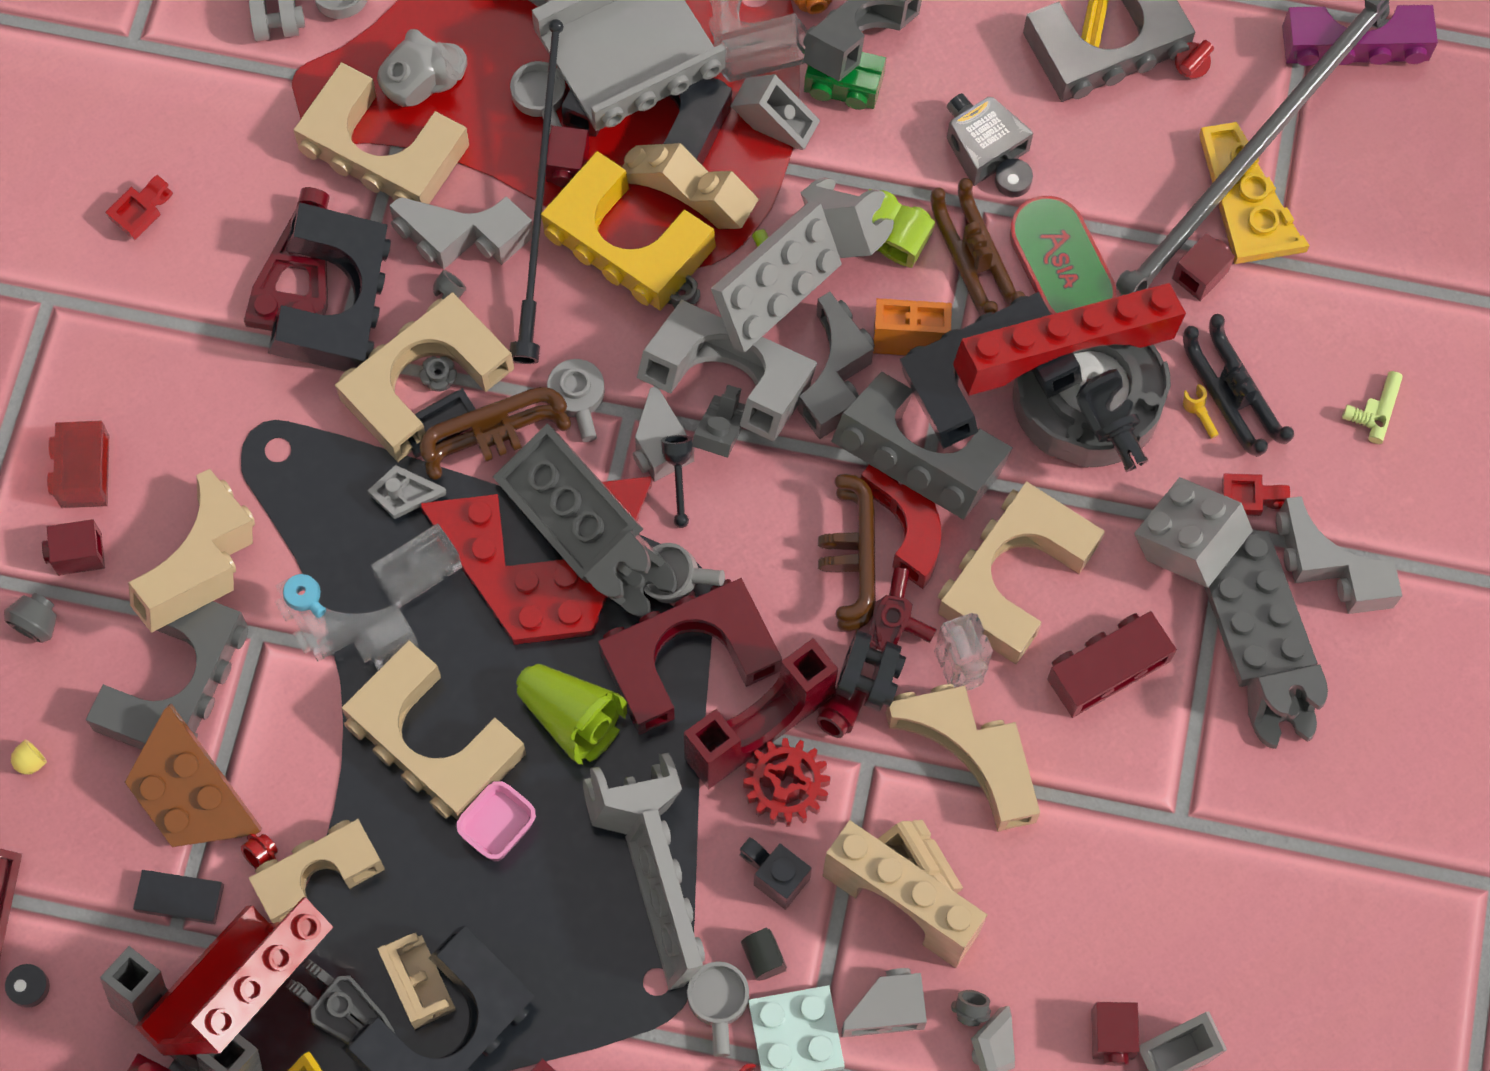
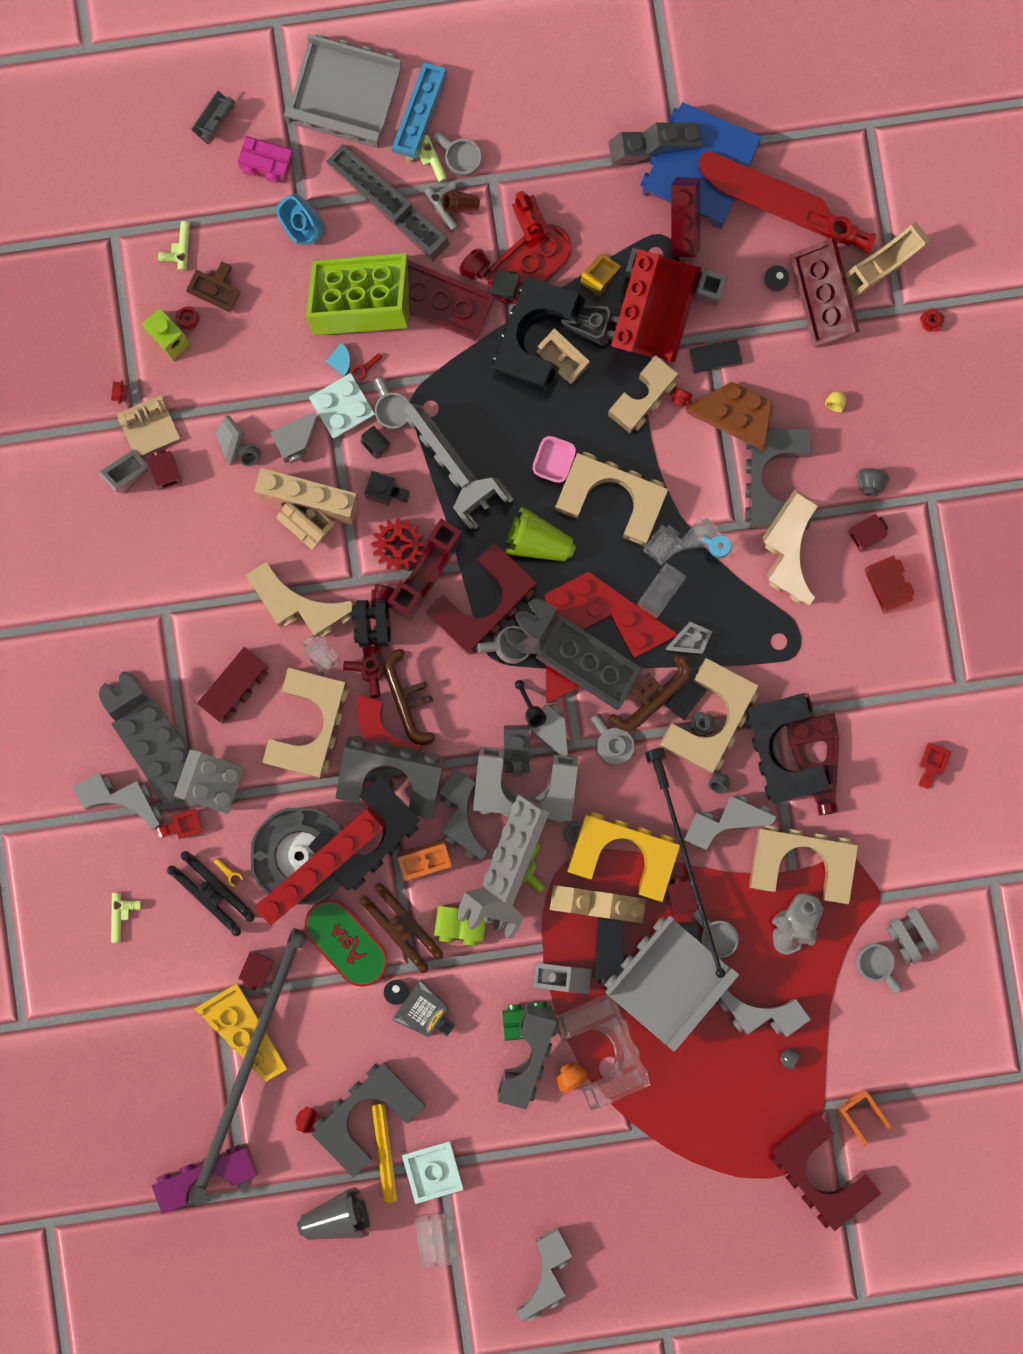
camera: 160 degrees right, 15 degrees up
black piece [1076,369,1148,472] -> none

